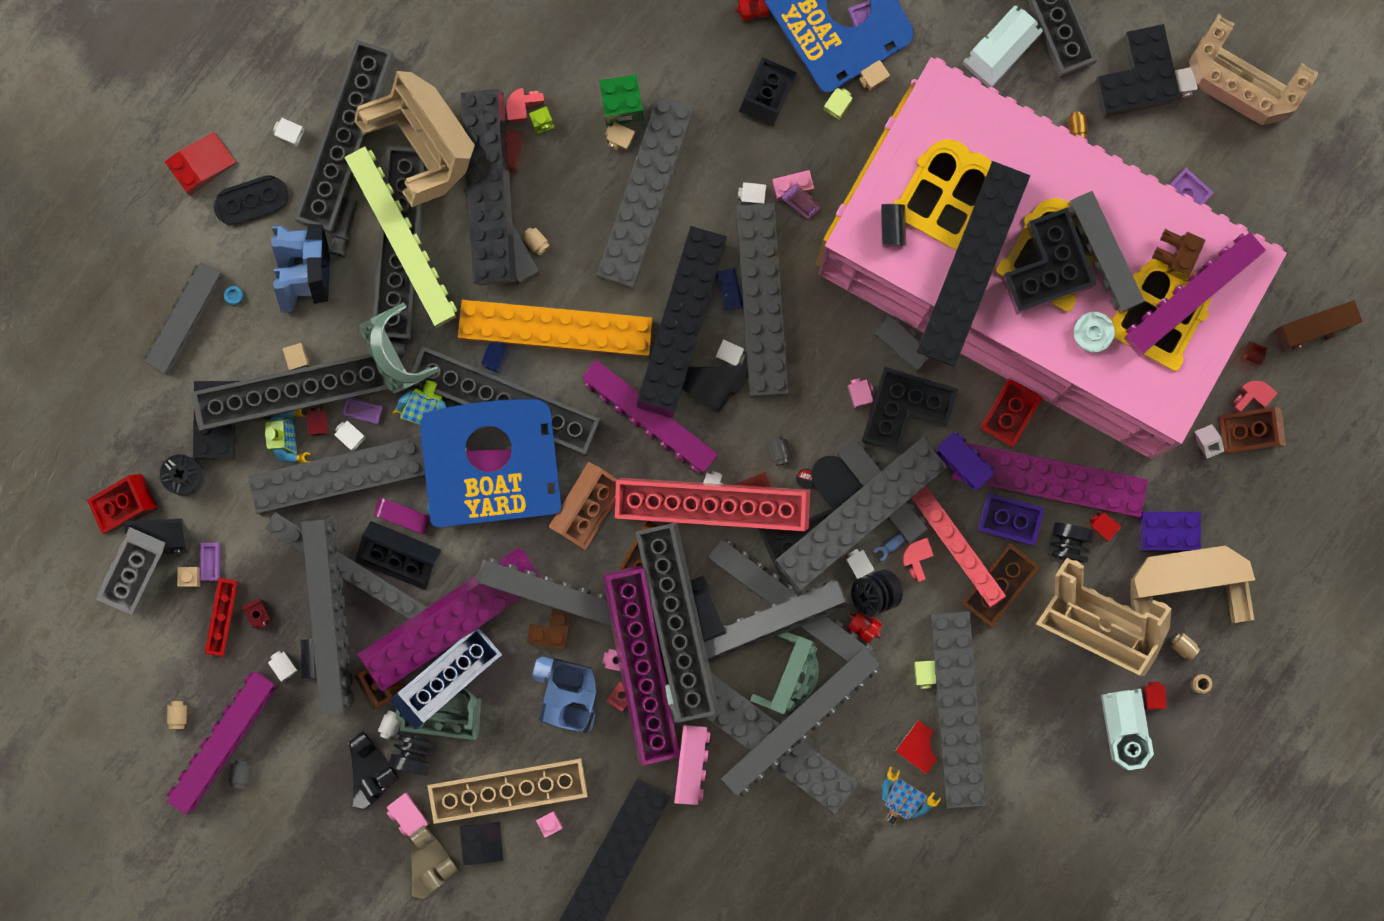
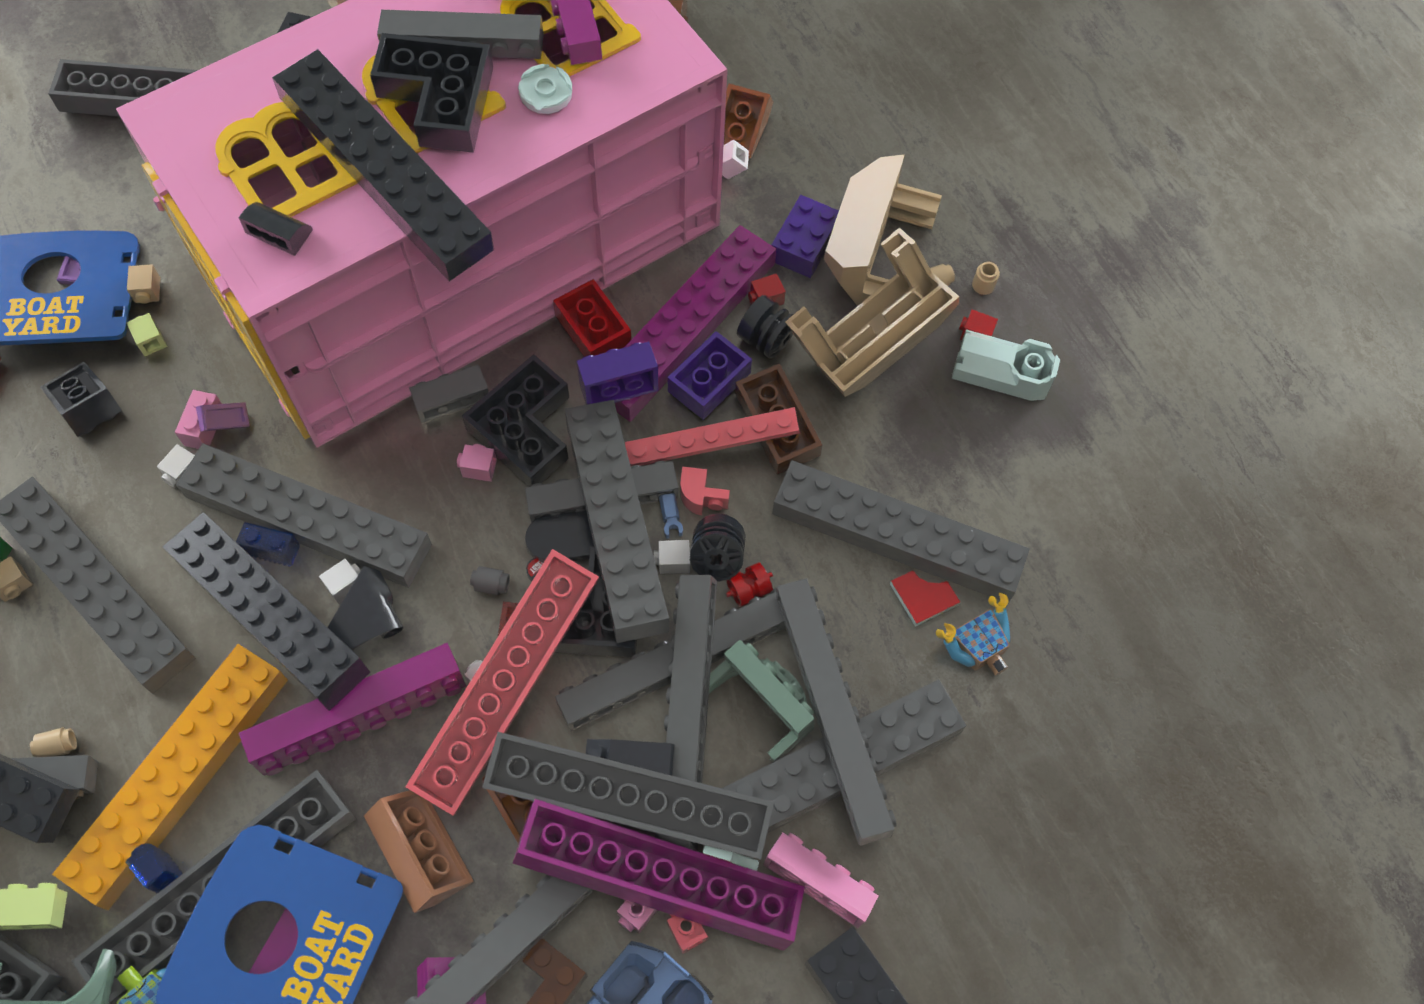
camera: 70 degrees left, 20 degrees down
yellowish green brick [914,661,936,689] -> none

